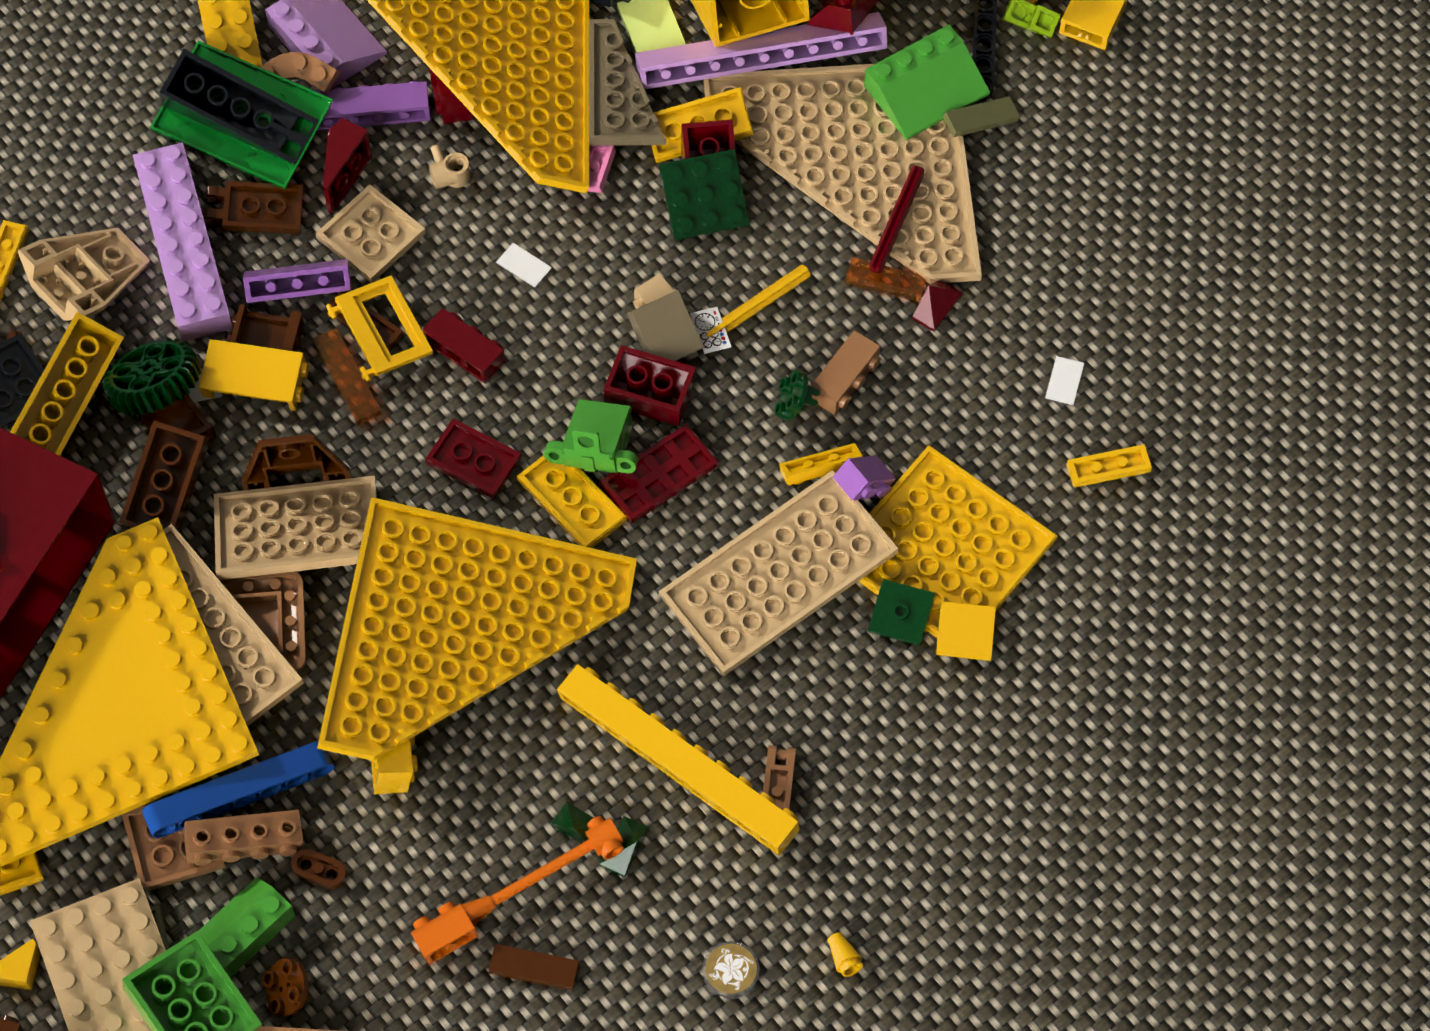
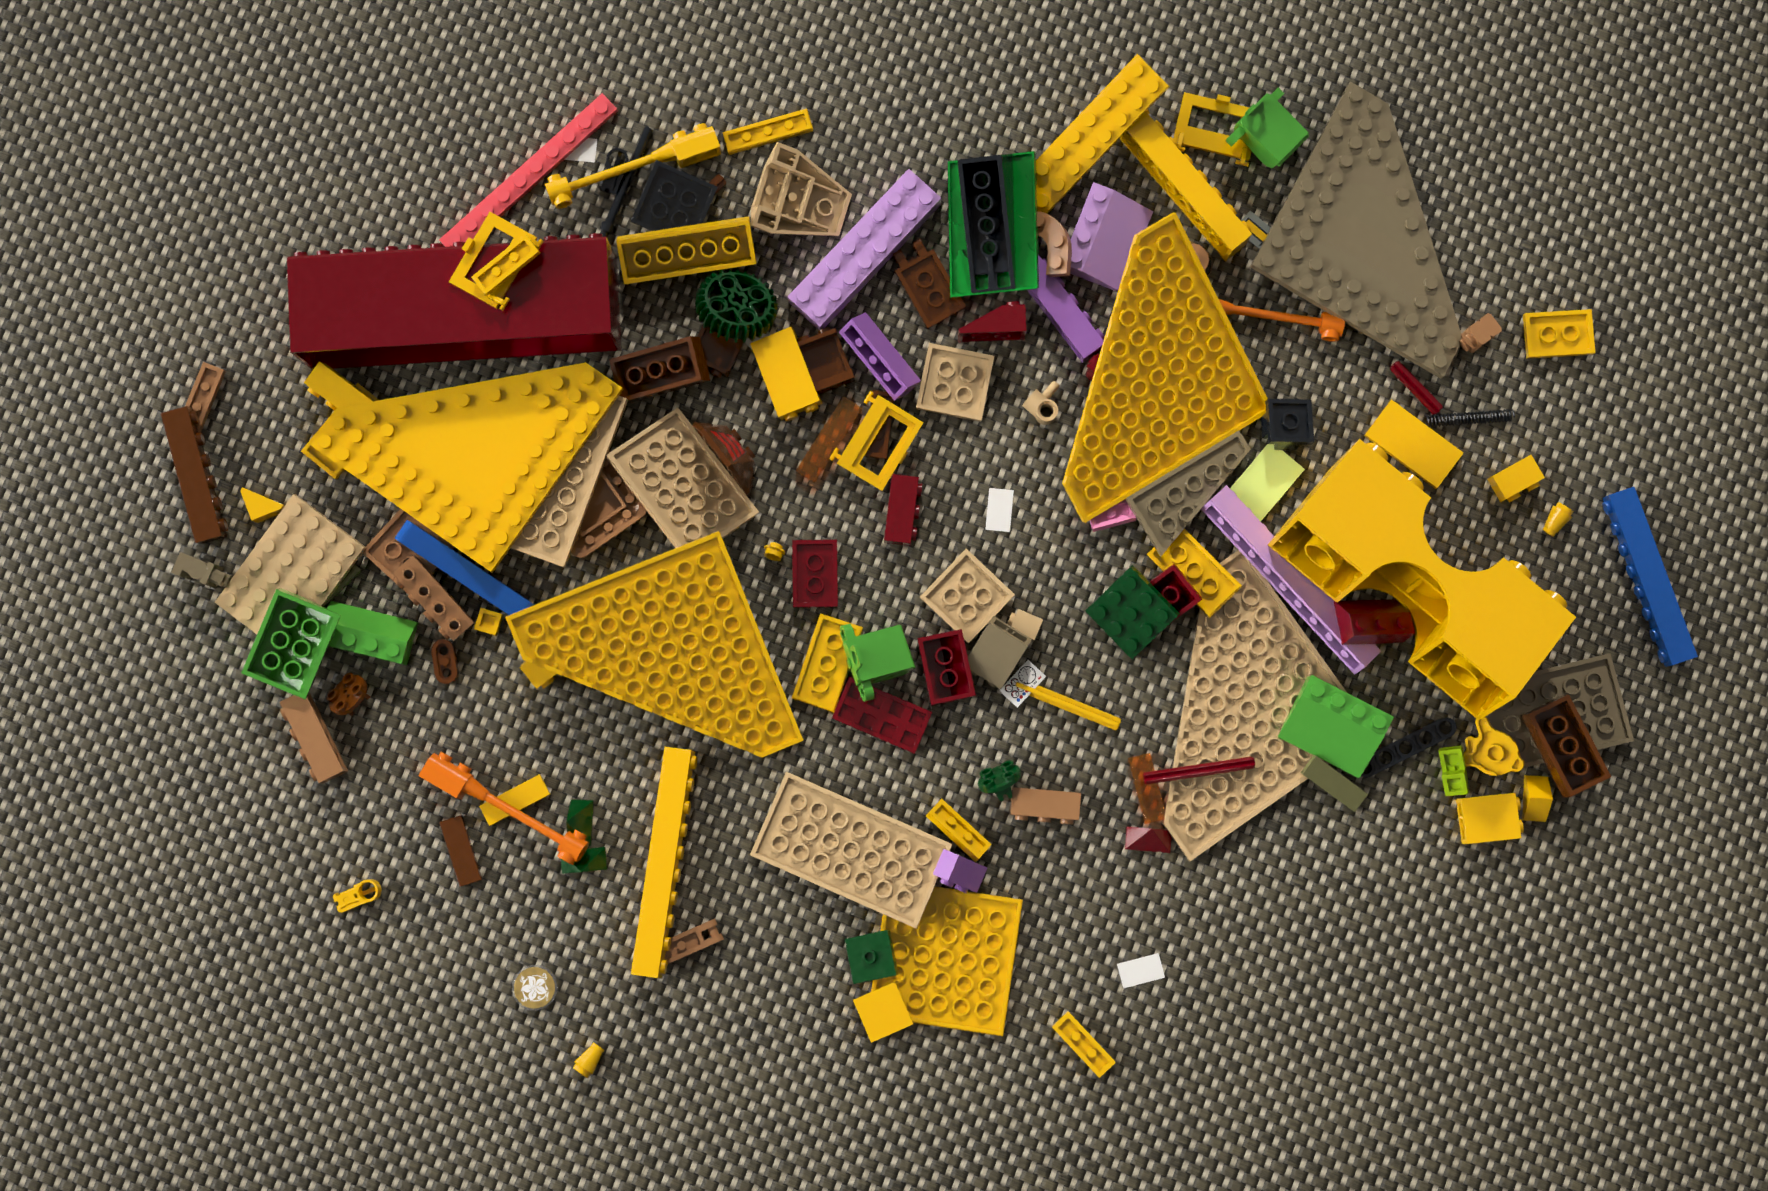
camera: 65 degrees right, 20 degrees up
none -> yellow plate [474,608,503,636]
none -> yellow tile [479,774,551,826]
none -> yellow plate [764,542,785,561]
none -> tan plate [920,549,1015,644]

